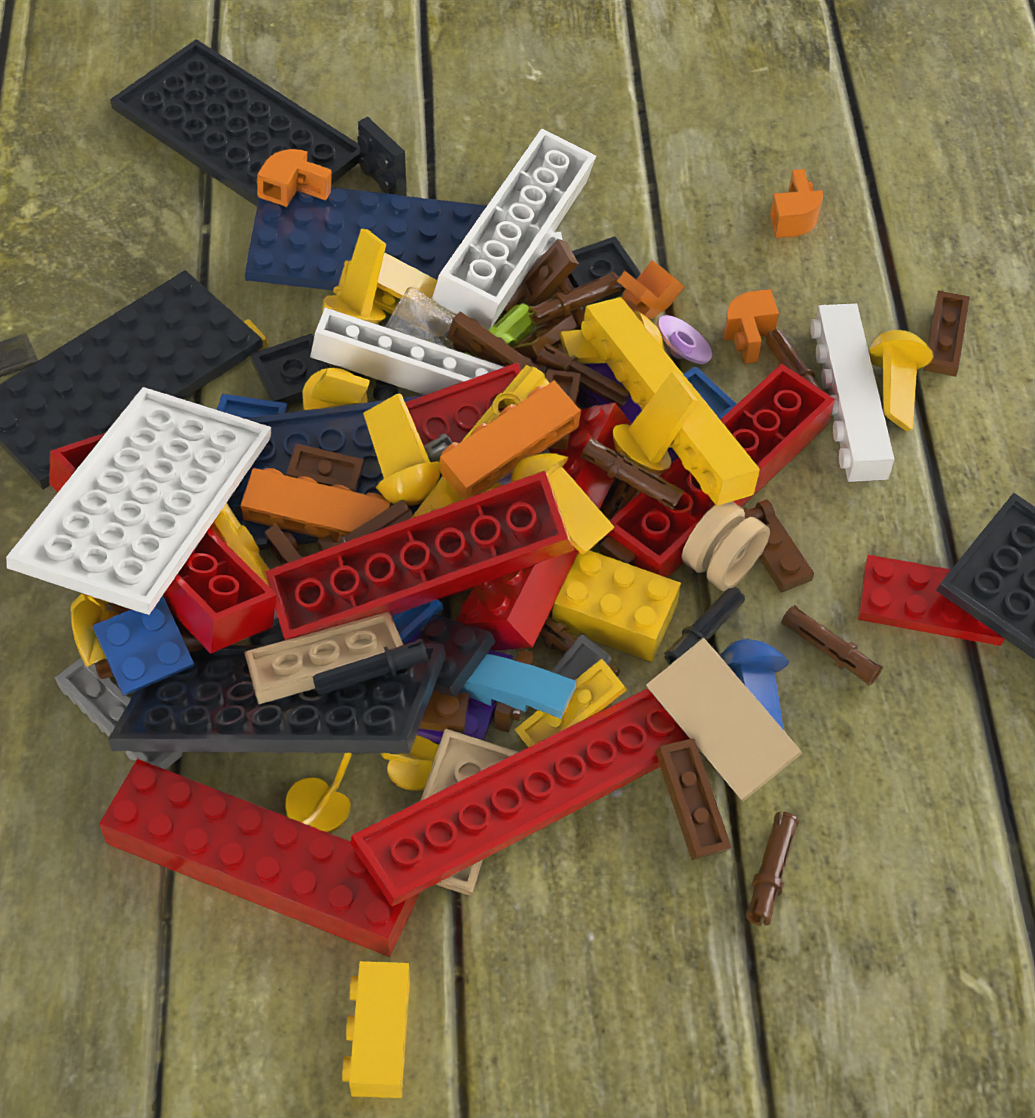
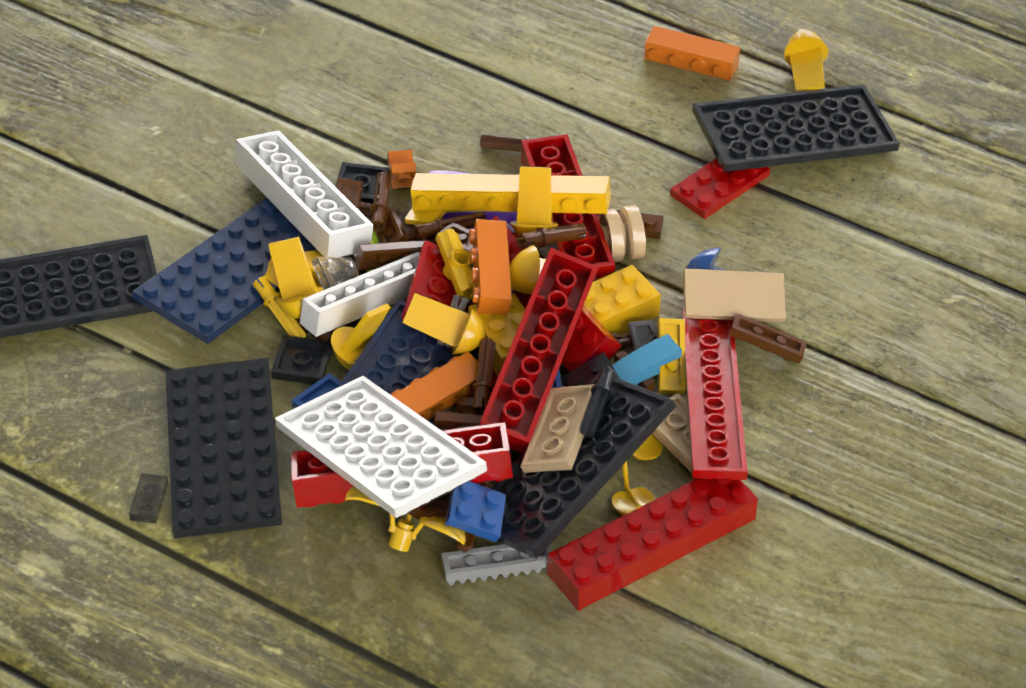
camera: 55 degrees left, 10 degrees down
orange brick [257,149,332,207] -> none
reddish brown plate [286,444,364,492] -> none
yellow brick [342,961,410,1098] -> none
black plate [357,116,407,196] -> none
black axle [664,587,745,665] -> none
orange brick [724,289,779,364] -> none
reddish brown pin [746,812,799,926] -> none
orange brick [770,169,823,238] -> none
reddish brown pin [781,605,883,686] -> none
white brick [810,304,895,482] -> none
yellow piece [869,329,933,431] -> none
reddish brown plate [923,290,970,377] -> none

